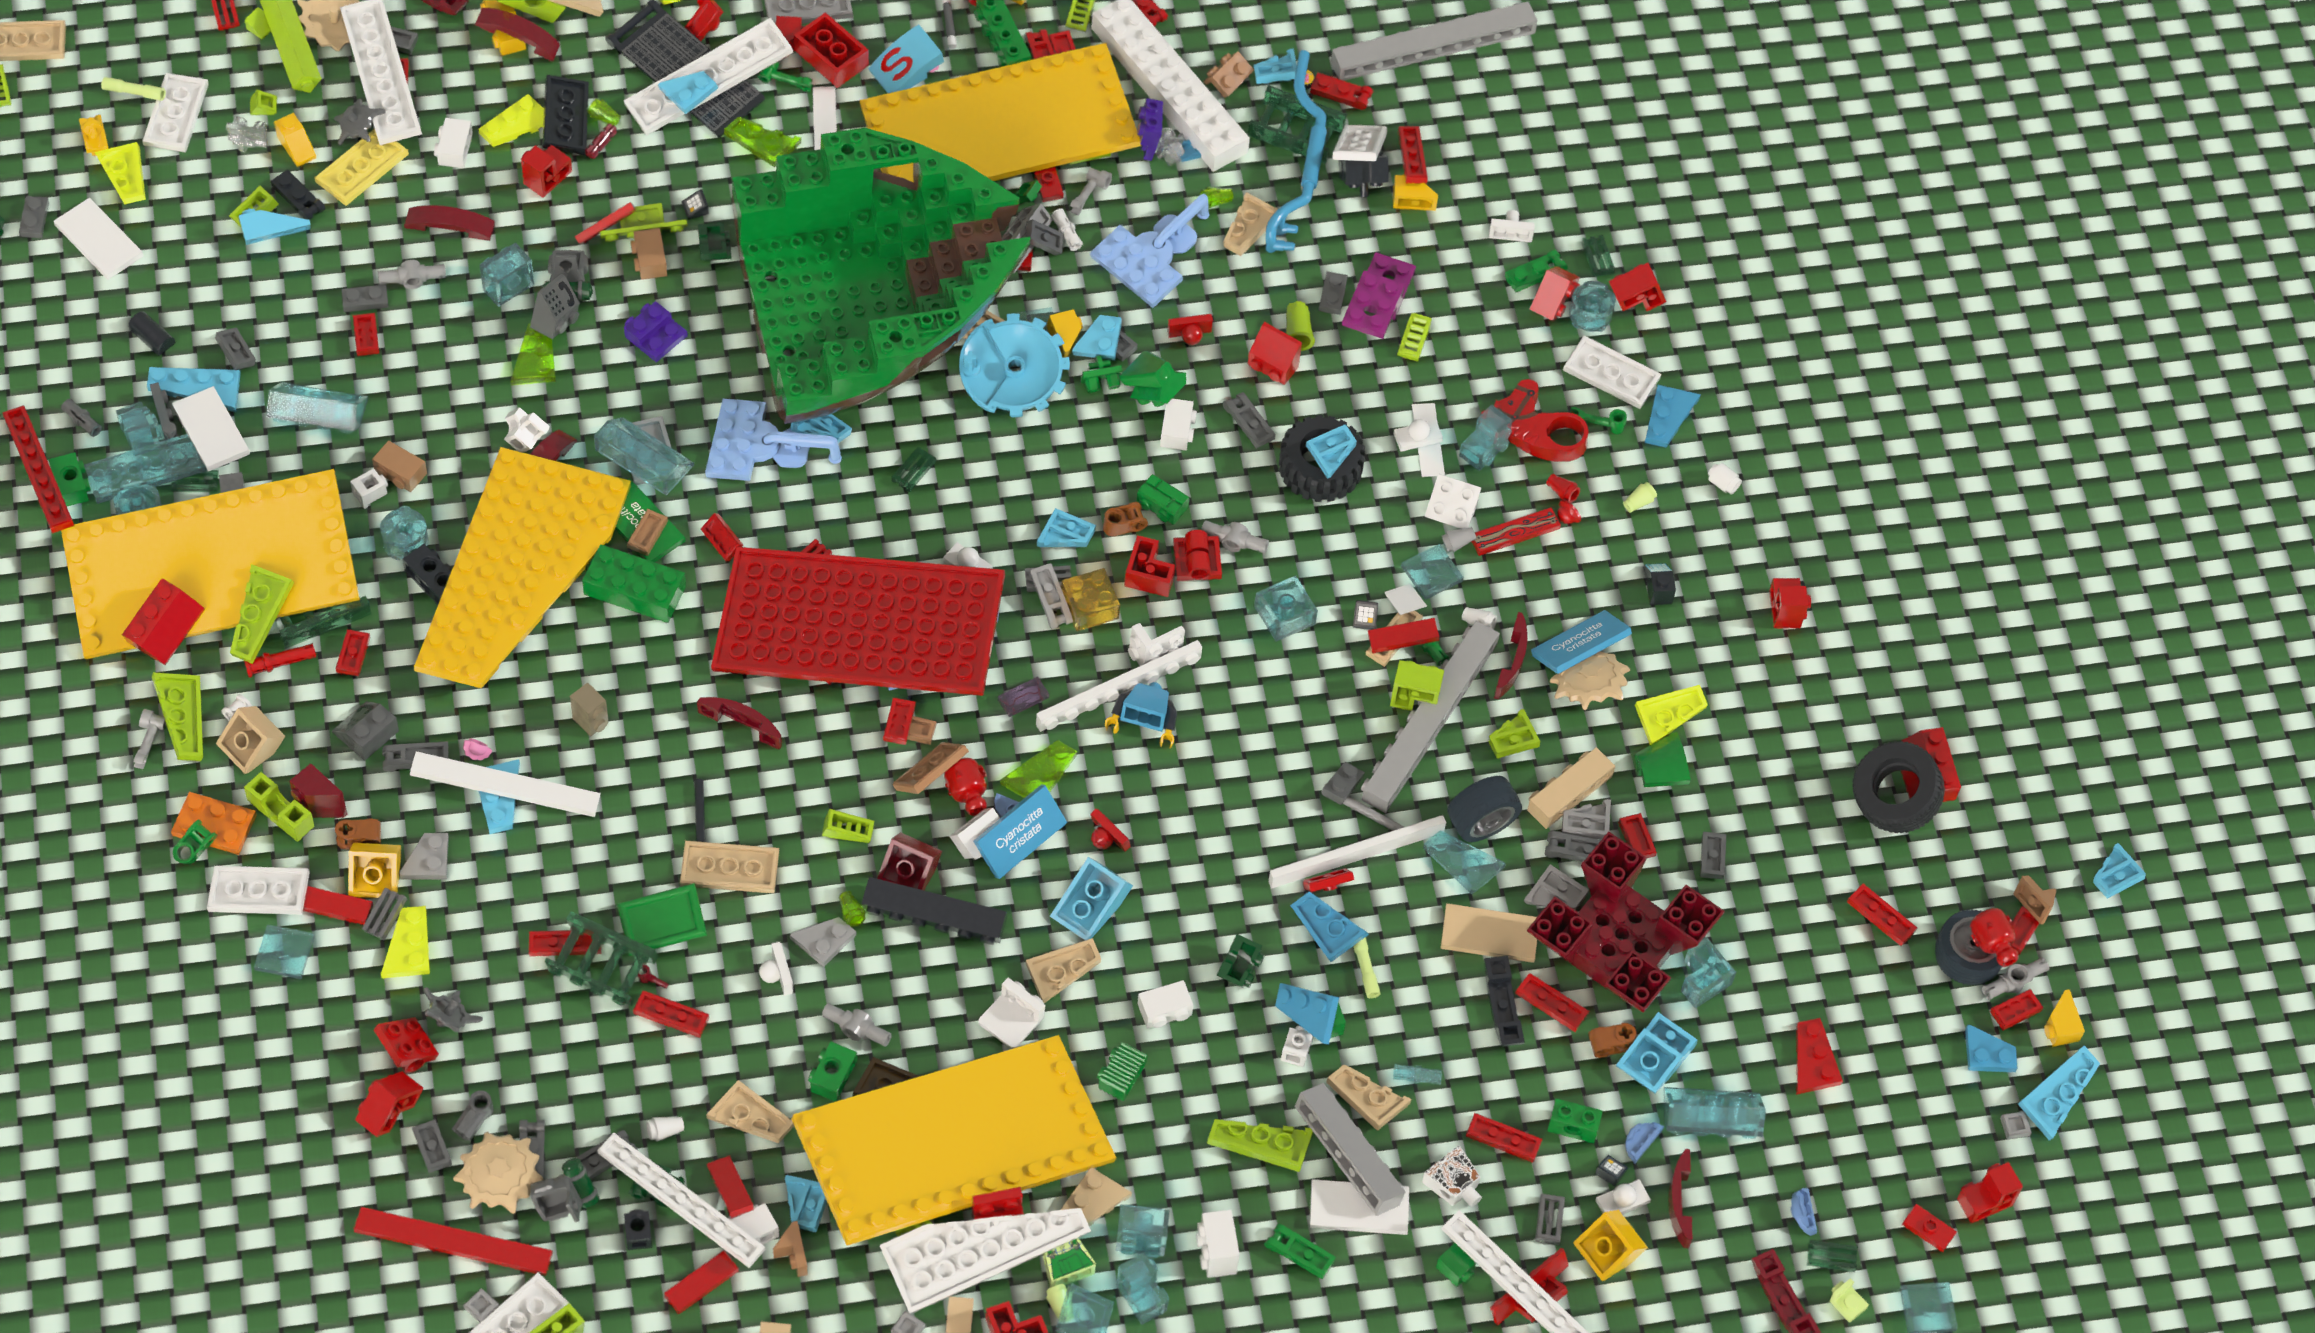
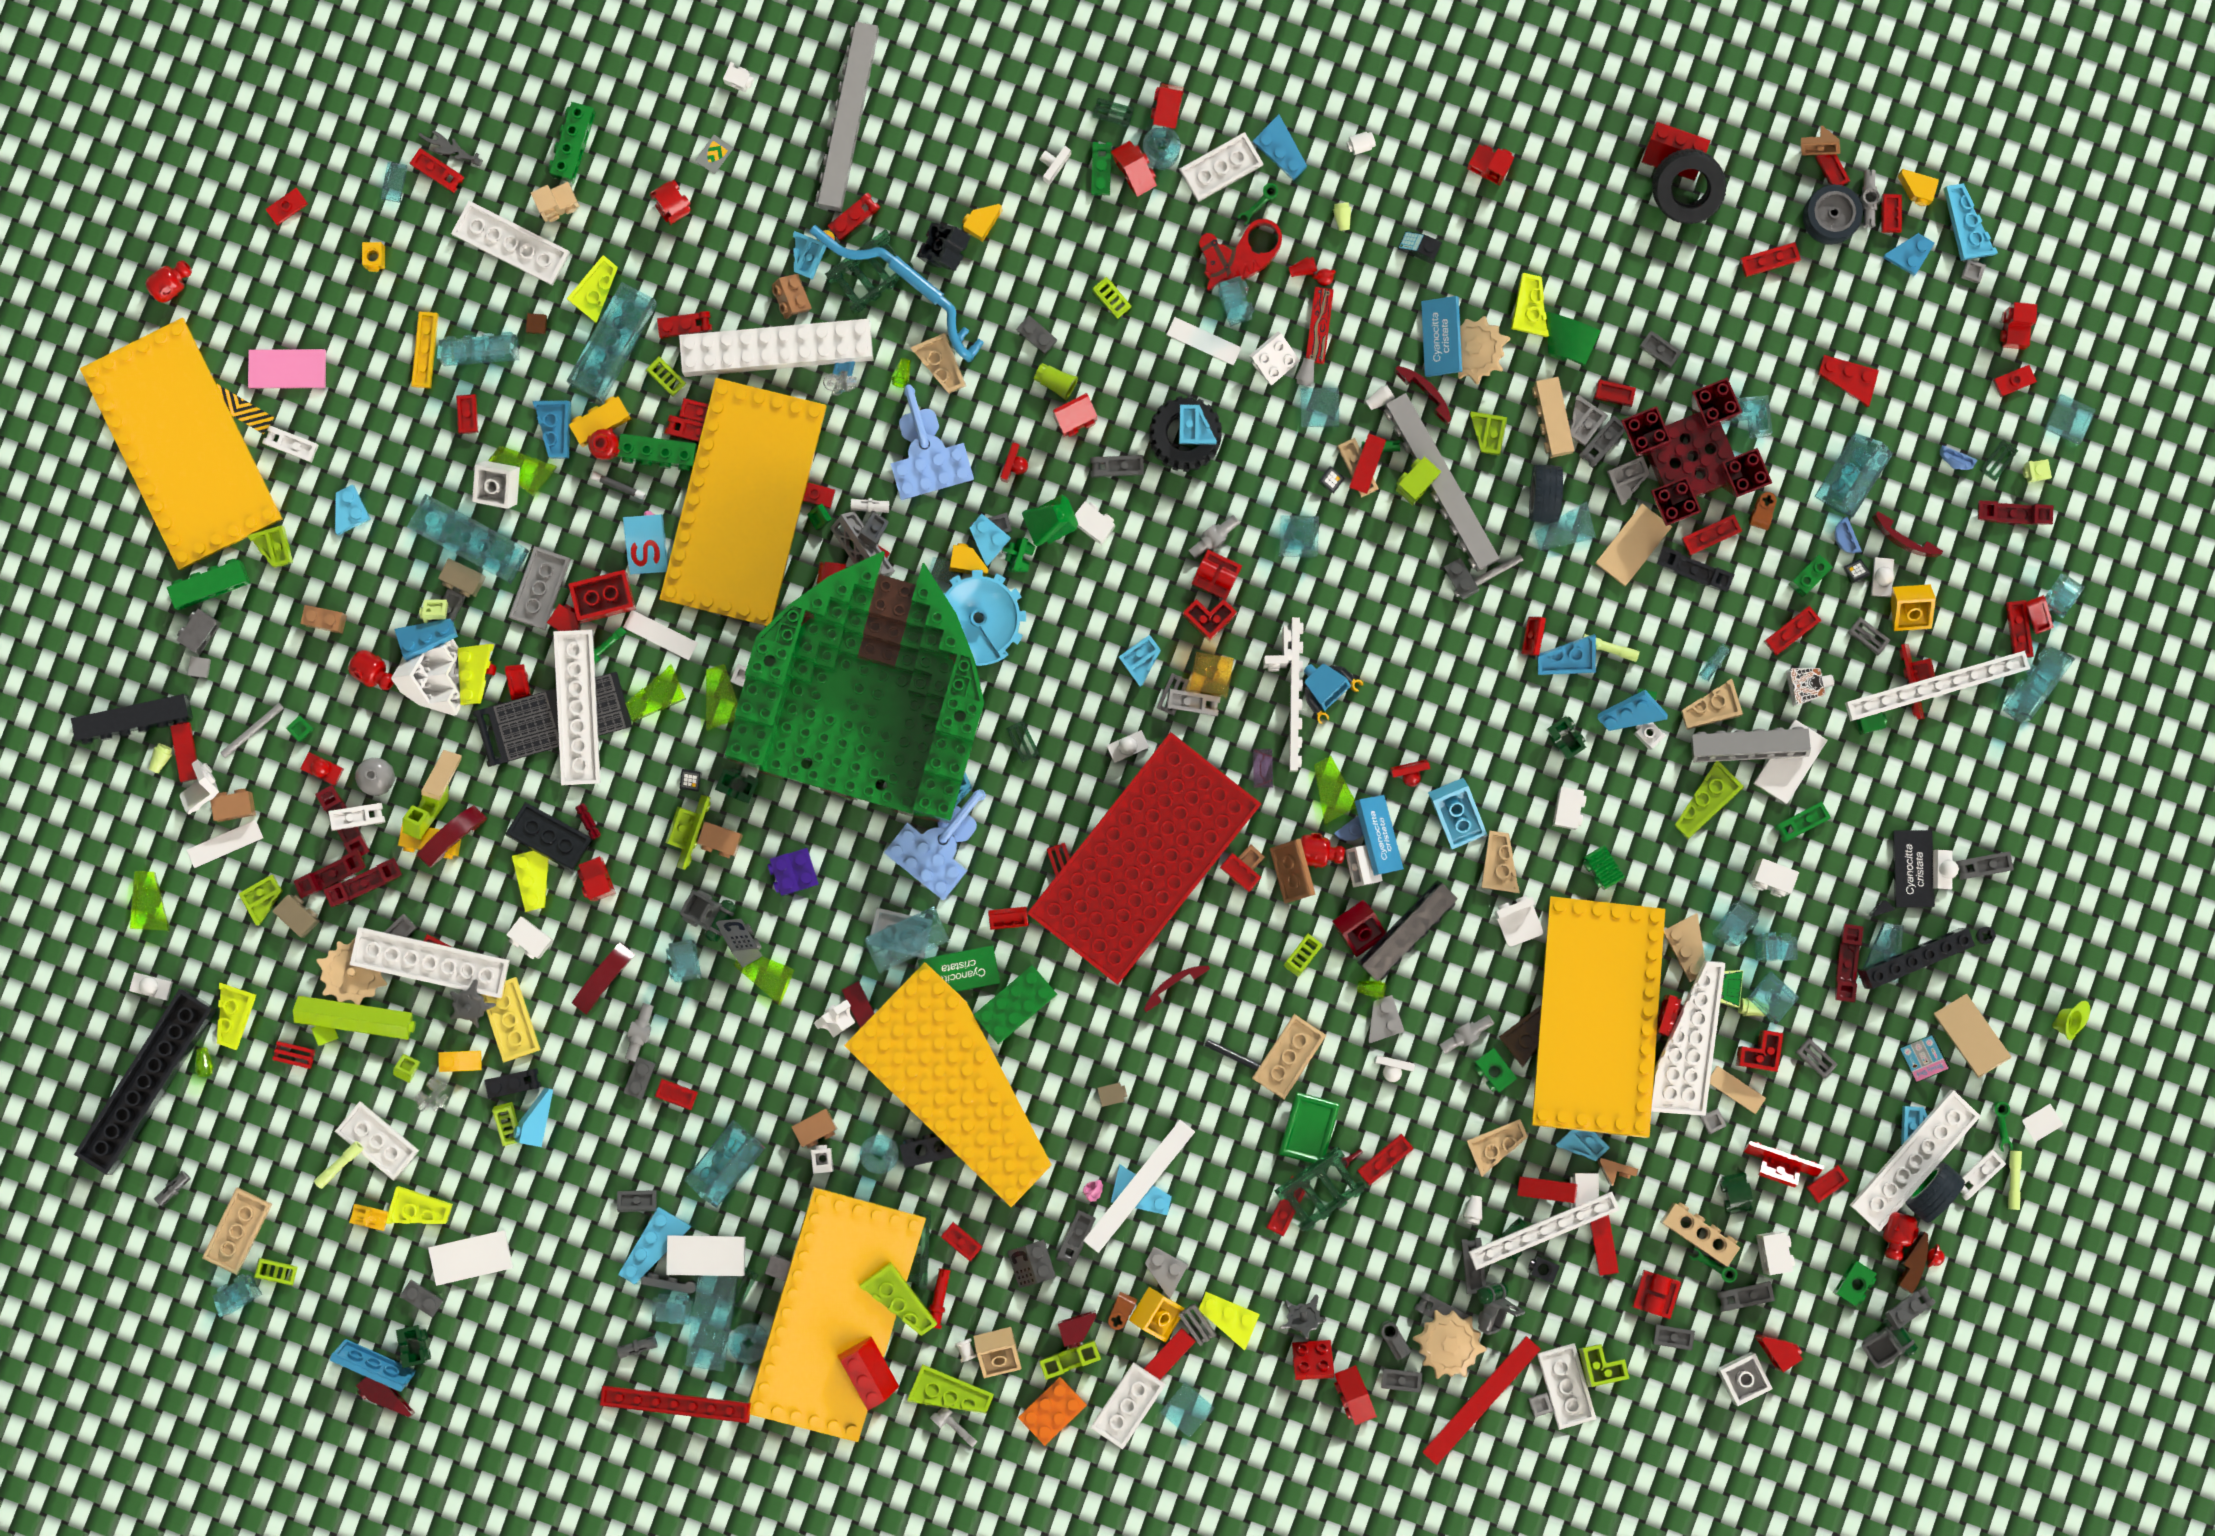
camera: 55 degrees left, 25 degrees up
green brick [48,452,91,507] -> none
black brick [128,311,176,356] -> none
green piece [172,819,217,865] -> none
tile [574,202,636,244] -> none
clear neon green cone [588,98,621,126] -> none
medium nougat tile [627,509,668,556] -> none
medium azure wing [658,71,718,114] -> none
light grey brick [1070,168,1112,215] -> none
dark orange piece [1103,502,1148,537] -> none
dark purple plate [1137,98,1163,161] -> none
green brick [1137,474,1190,525] -> none
white tile [1269,815,1446,889] -> none
white tile [1333,125,1387,161] -> none
magenta bracket [1342,252,1416,339] -> none
white sticker [1385,584,1427,615] -> none
white tile [1393,419,1443,452] -> none
red tile [1398,126,1428,183] -> none
medium azure slope [1616,1012,1697,1094] -> none
red piece [1970,908,2019,967] -> none
medium azure wing [2093,843,2146,899] -> none

